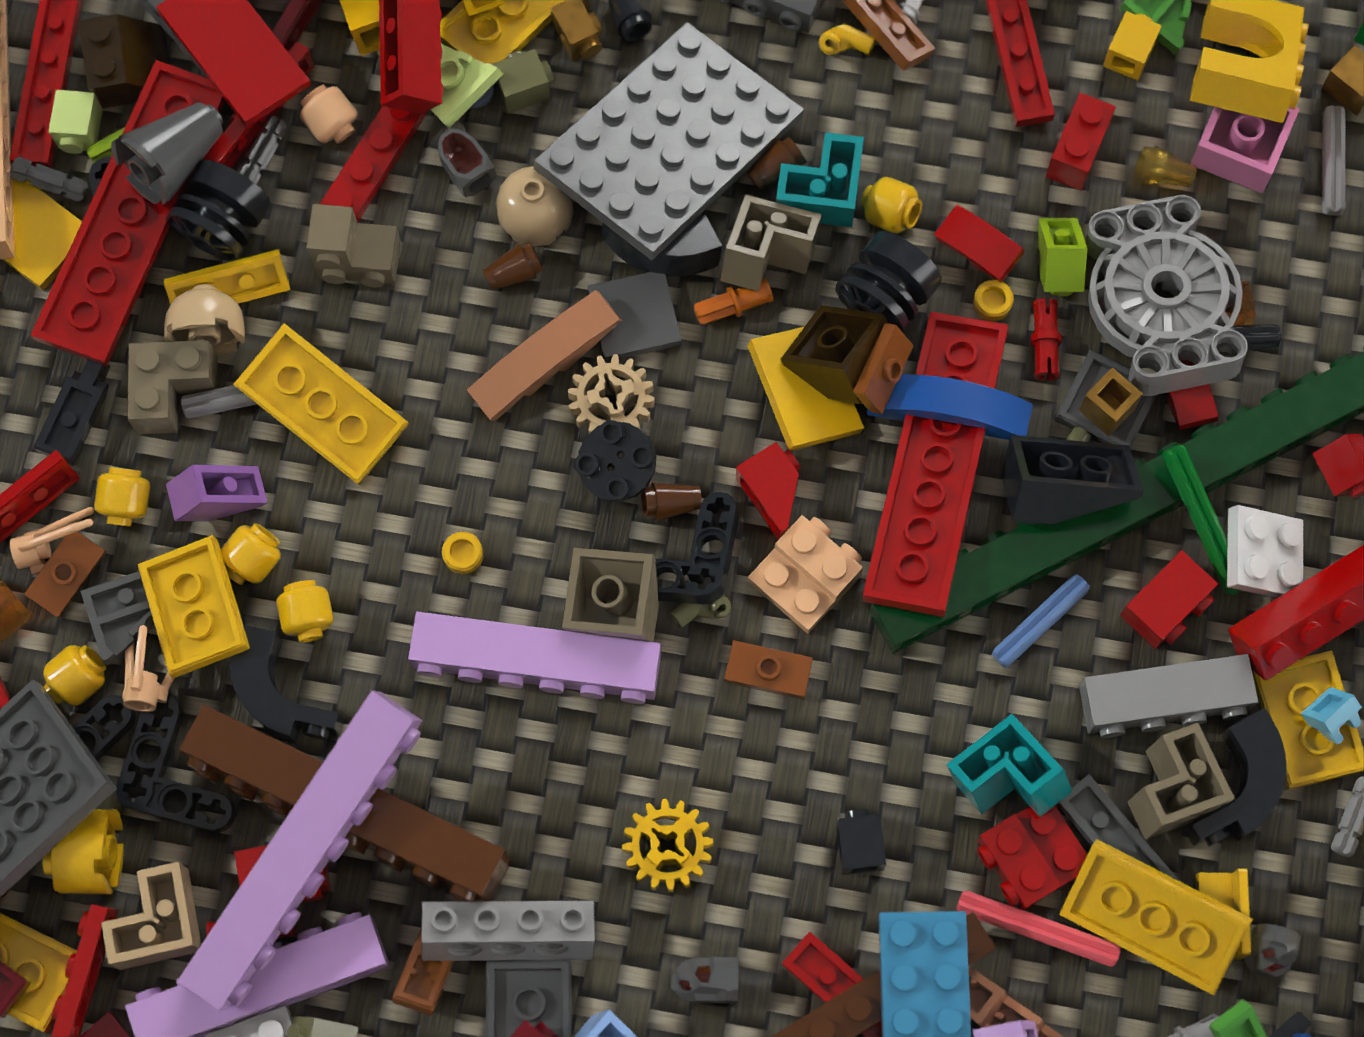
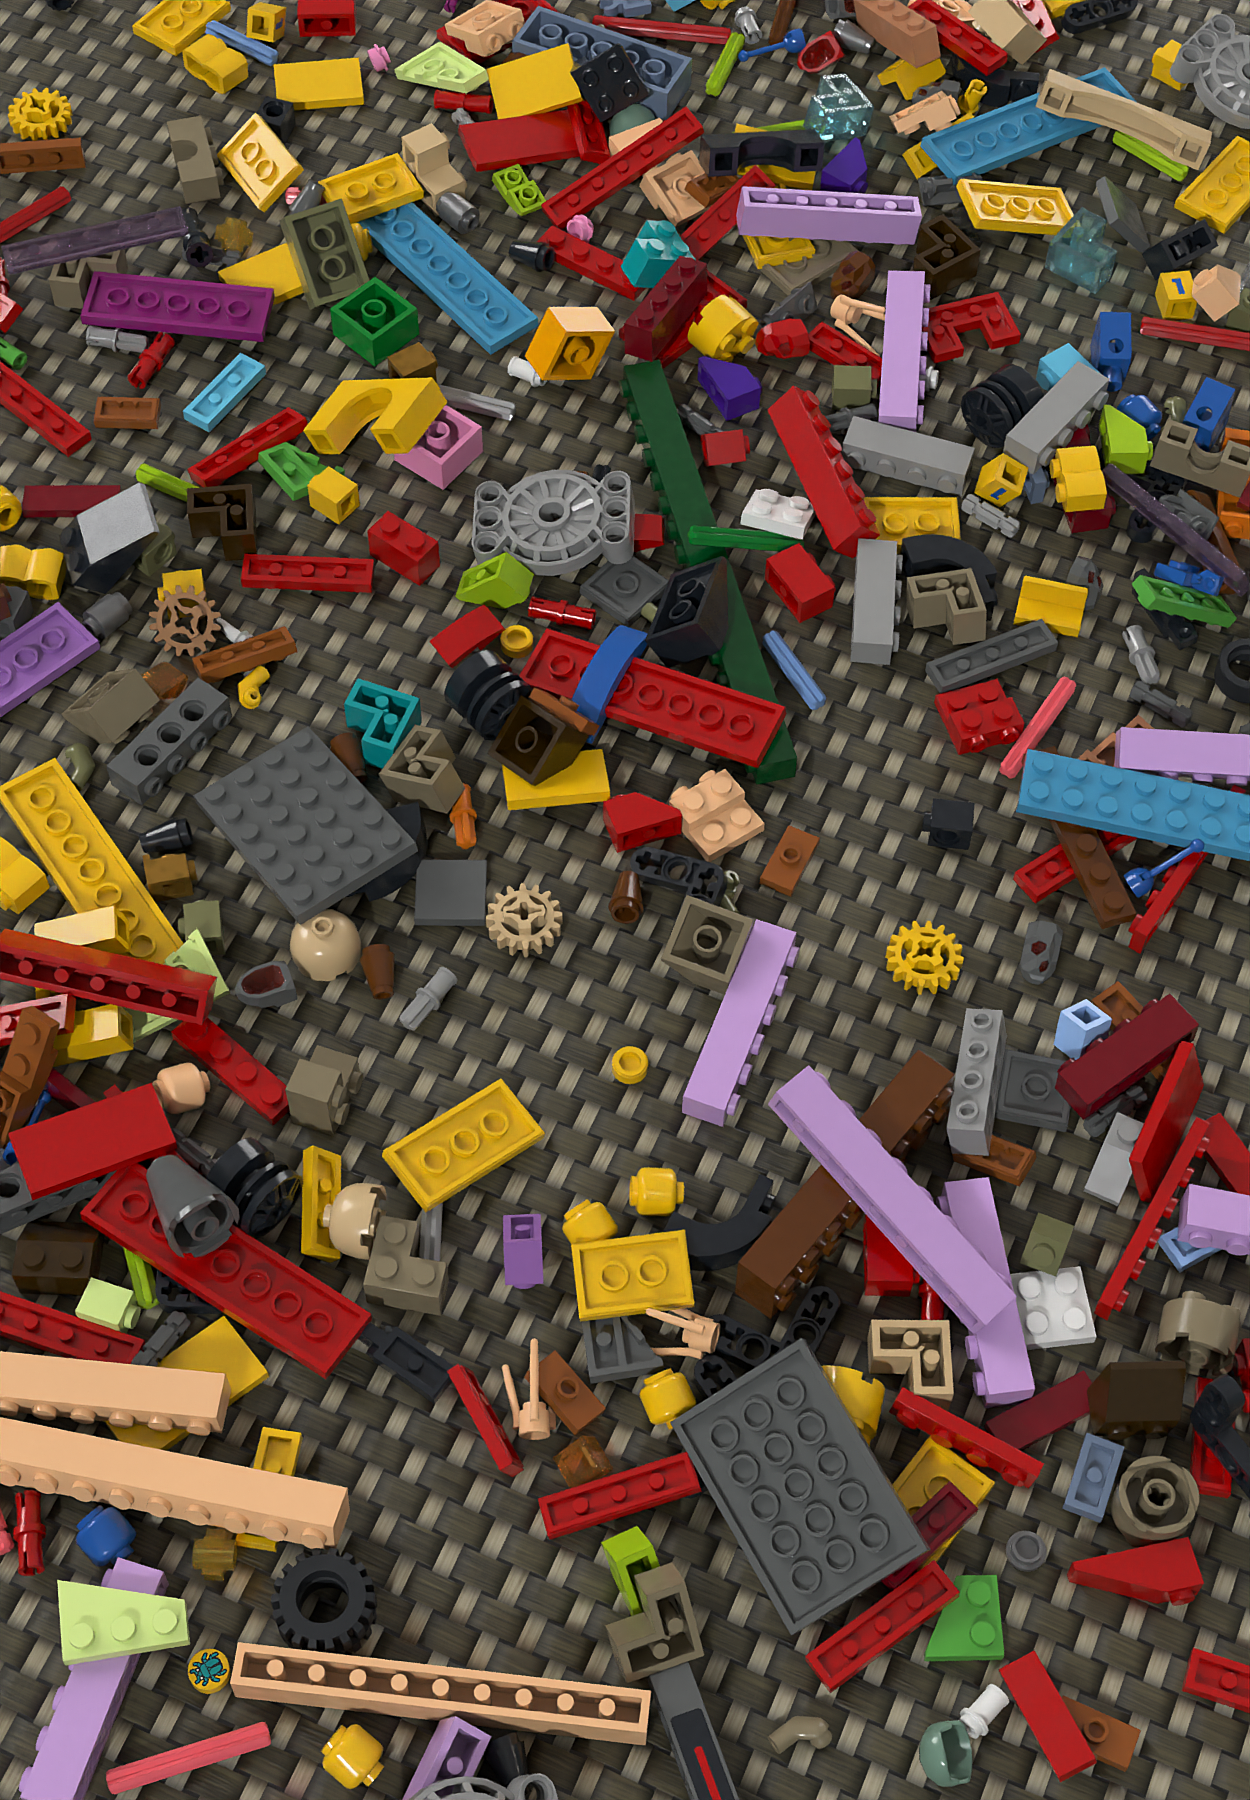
camera: 80 degrees left, 15 degrees down
yellow head [94,467,150,526] -> none
nougat slope [467,290,622,421] -> none
black plate [575,420,657,502] -> none
yellow head [861,177,922,233] -> none
teal brick [946,714,1073,817] -> none
yellow tile [1059,839,1252,996] -> none
pearl gold brick [1079,367,1143,437] -> none
clear yellow cone [1135,145,1197,188] -> none
medium azure tile [1301,687,1362,744] -> none
none -> light grey axle [399,967,458,1031]

